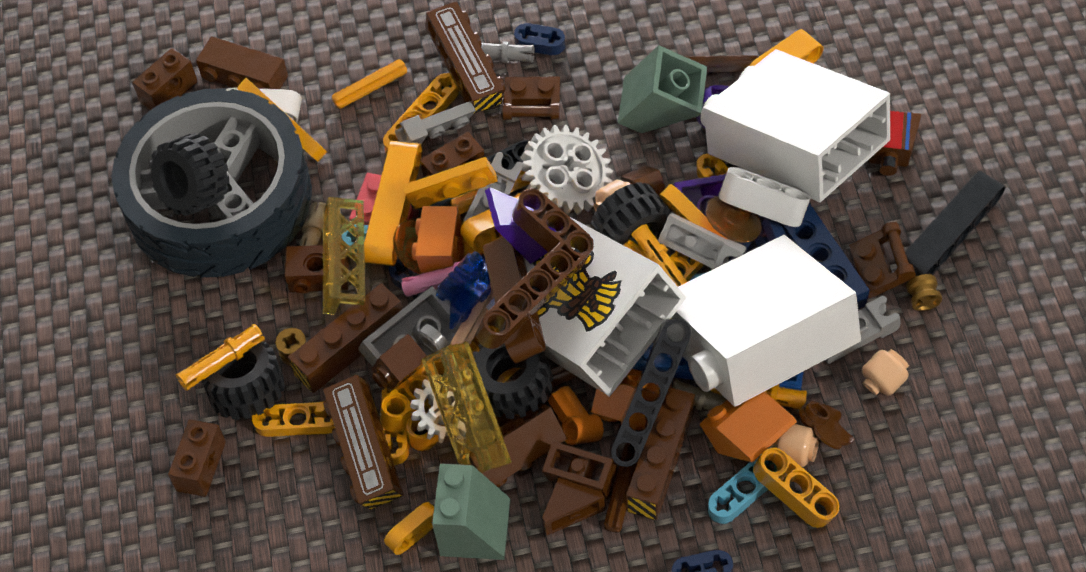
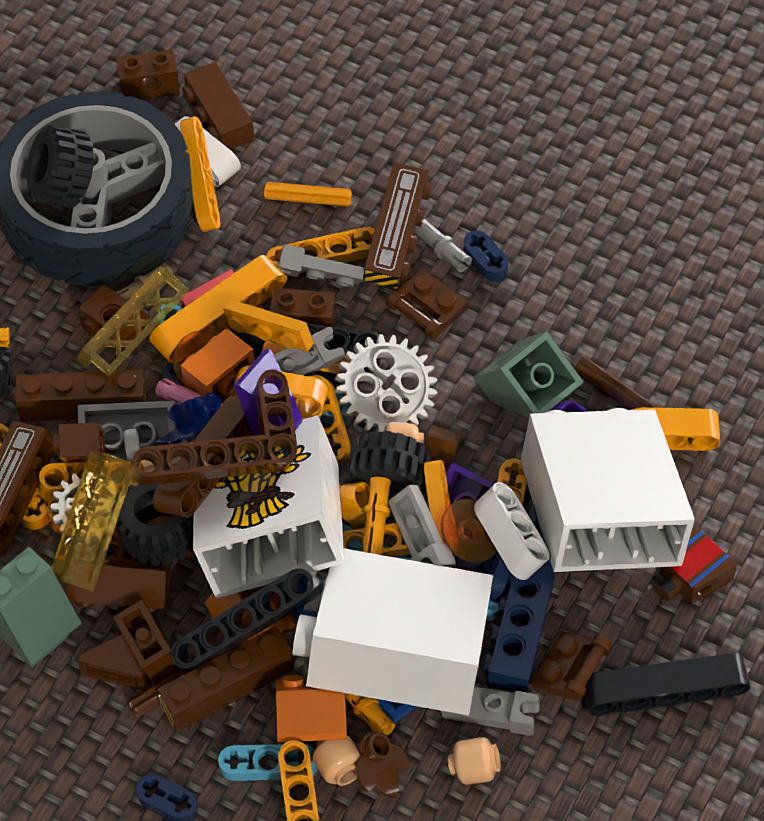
camera: 35 degrees right, 0 degrees up
pearl gold wheel [275,328,306,366] -> none
orange piece [548,386,604,445] -> none
pearl gold wheel [906,274,942,311] -> none

